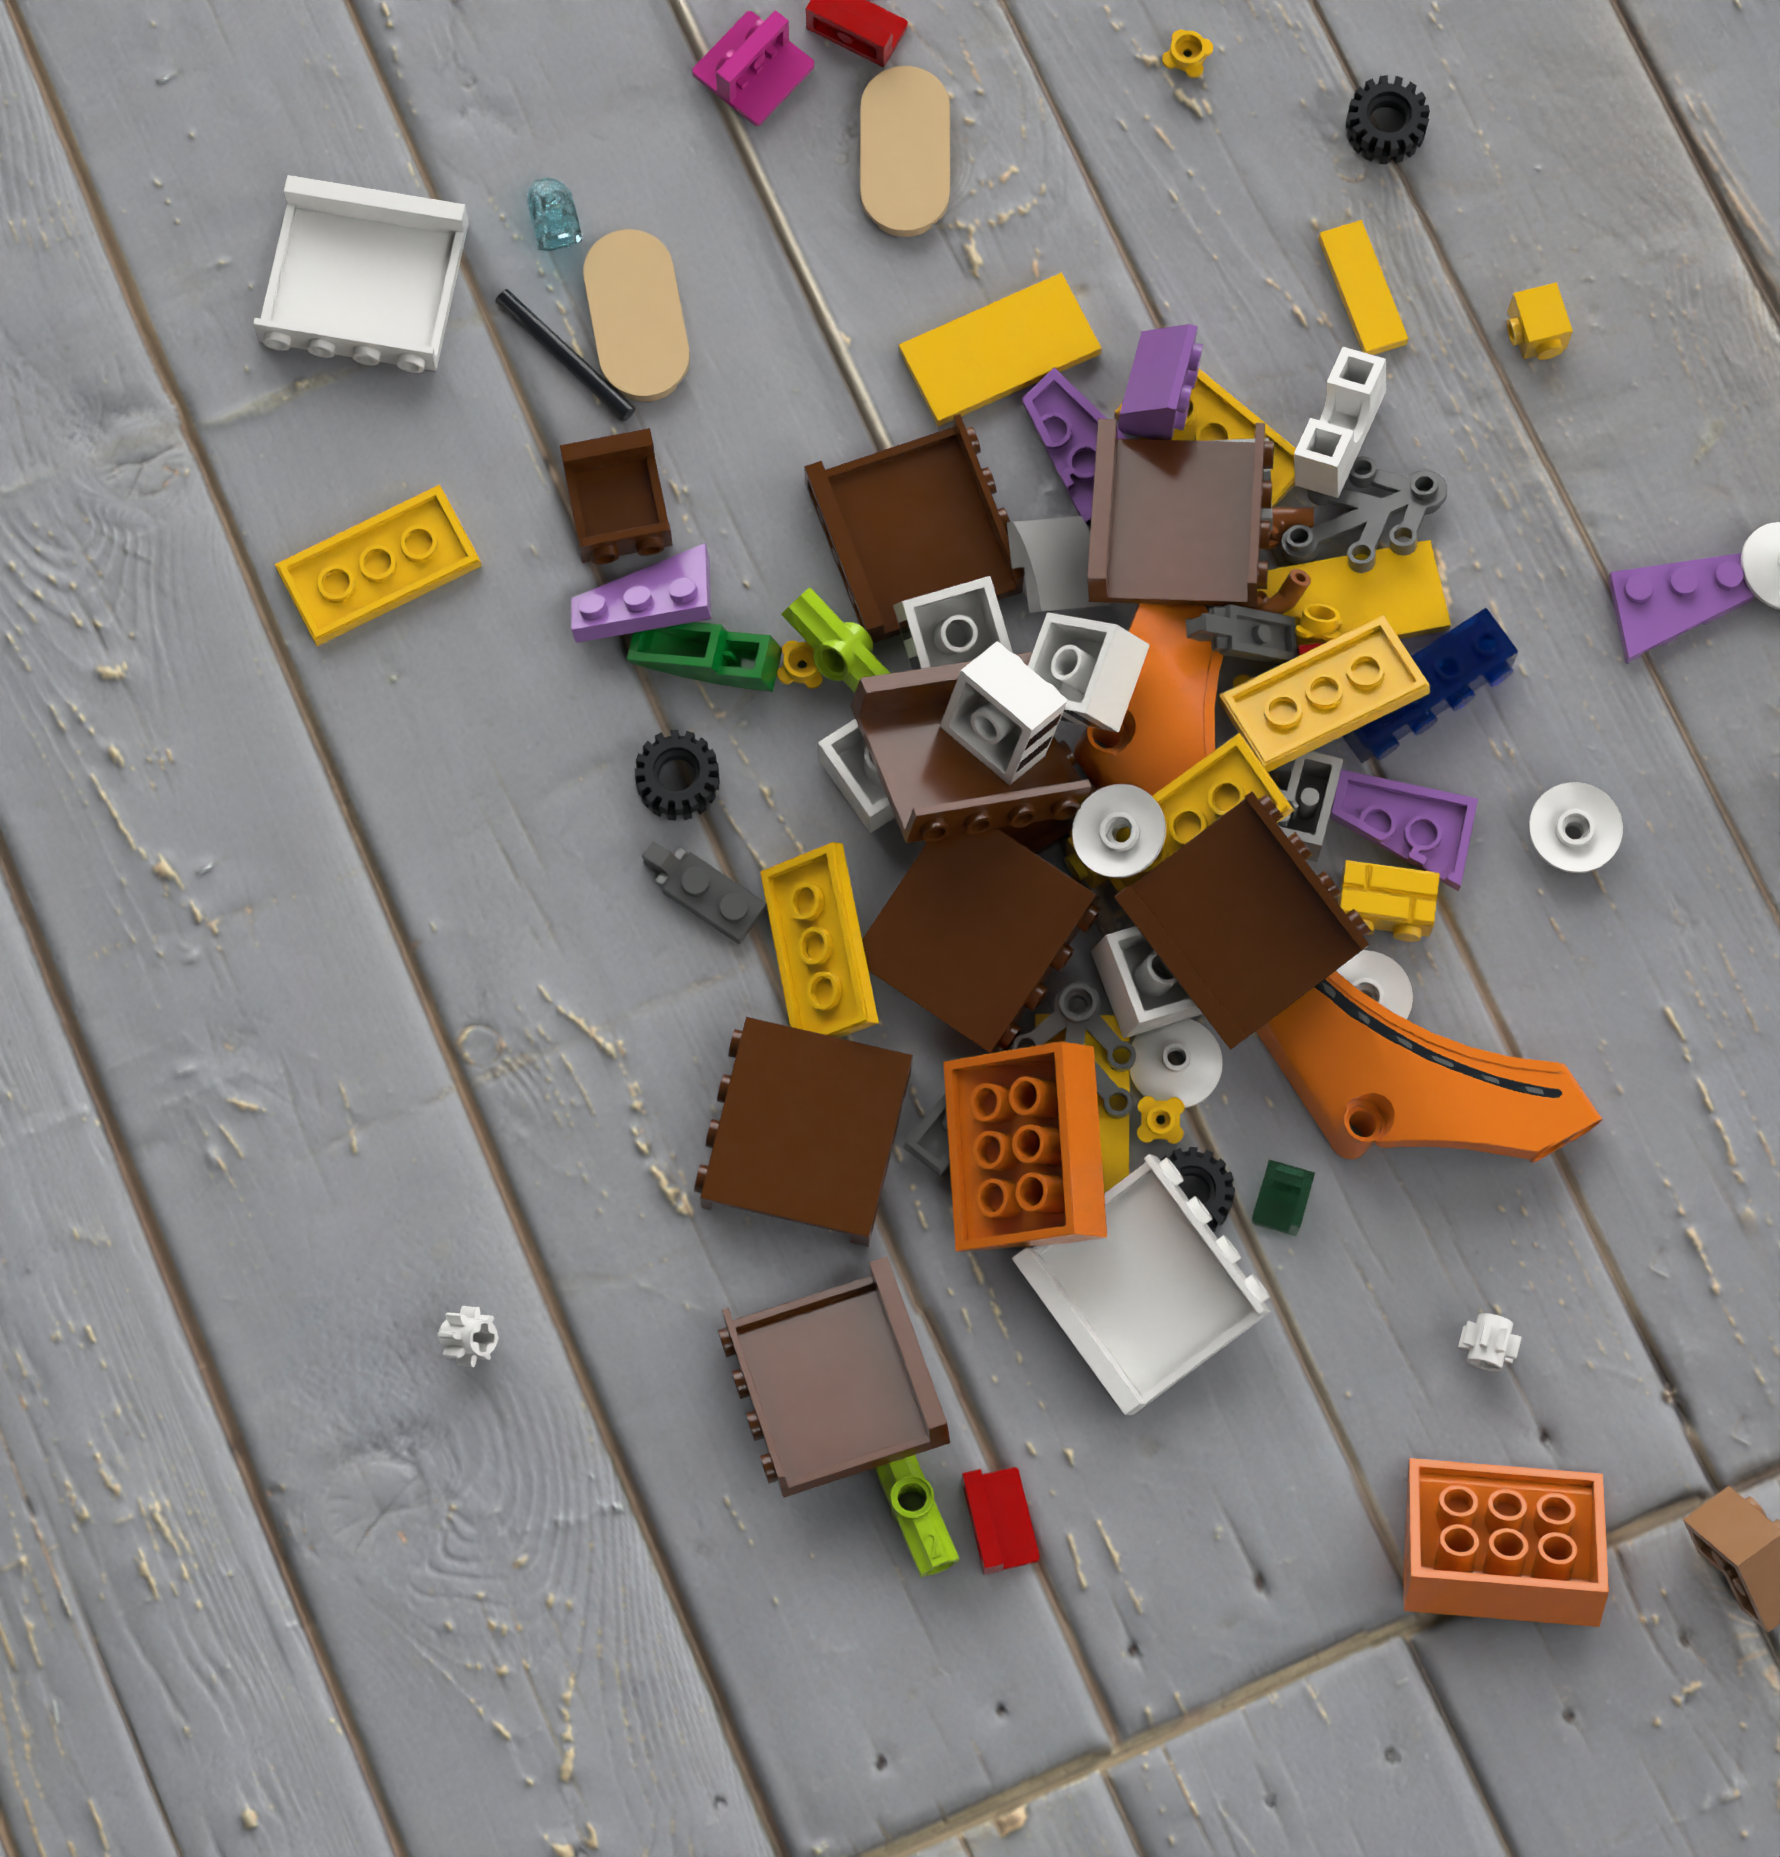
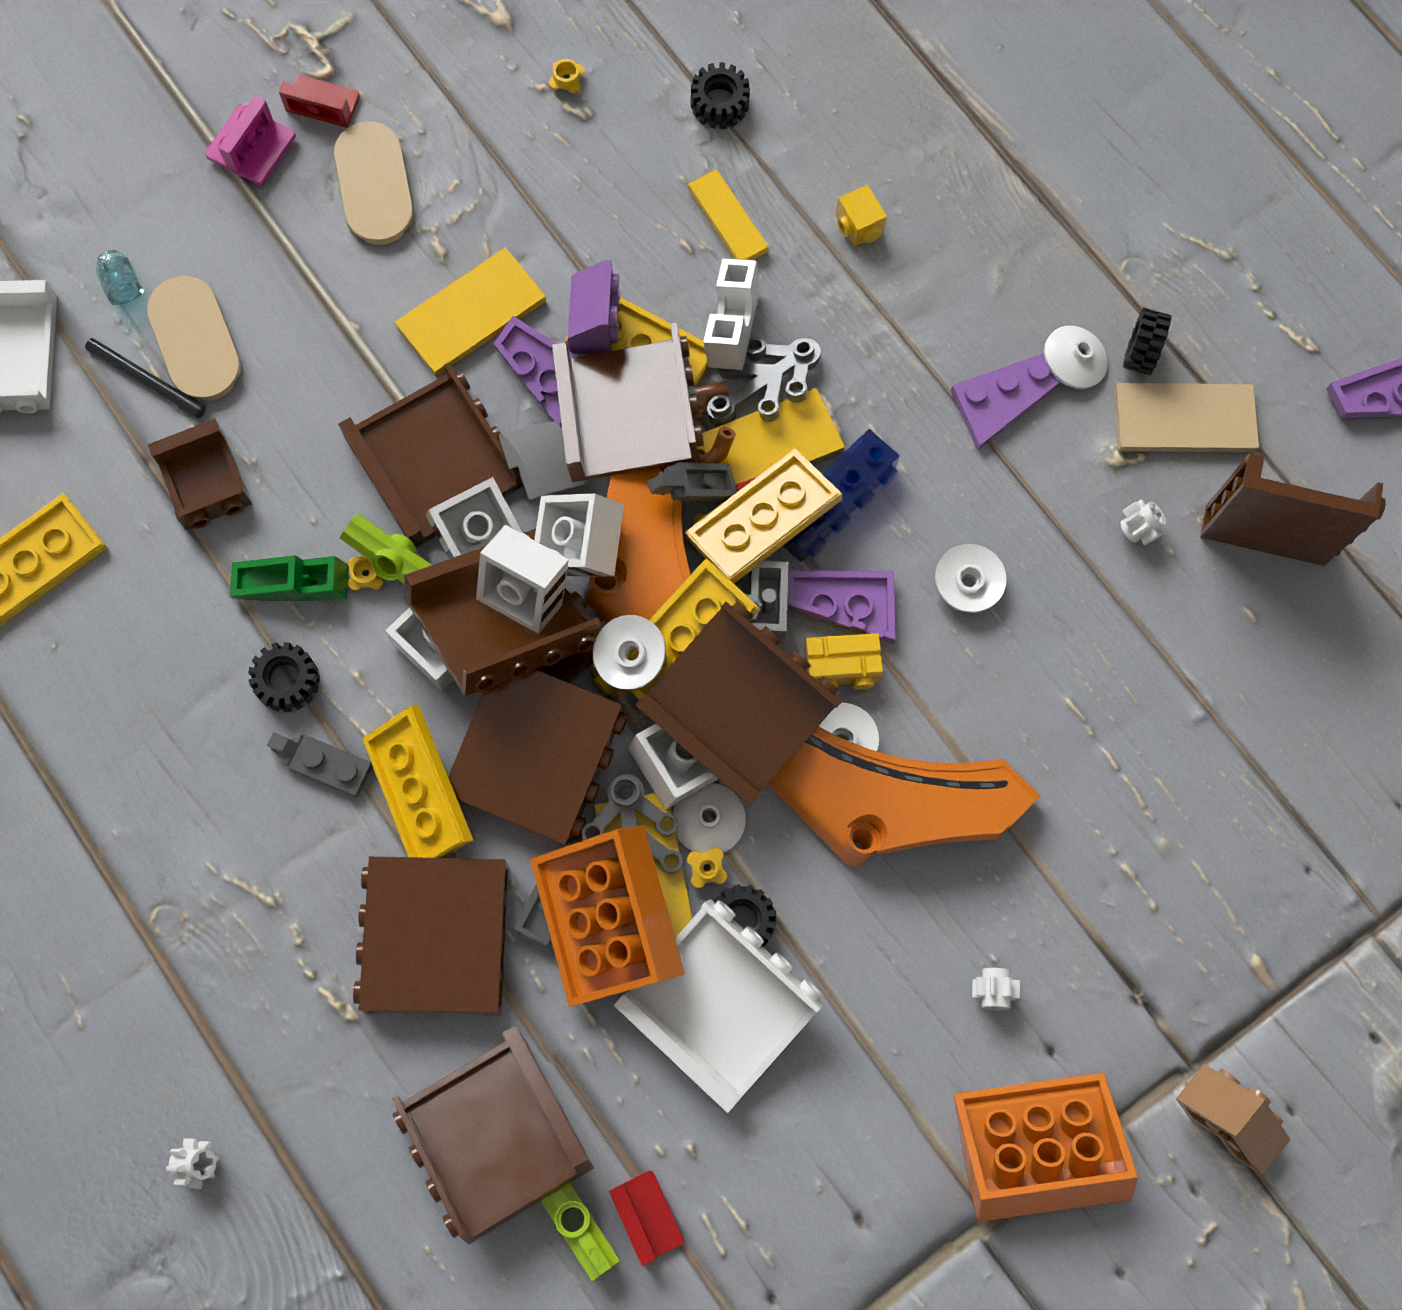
camera: 15 degrees left, 0 degrees up
medium lavender wing [571,543,711,643] -> none
clear green panel [1251,1159,1315,1236] -> none
yellow plate [1295,603,1342,643] -> none

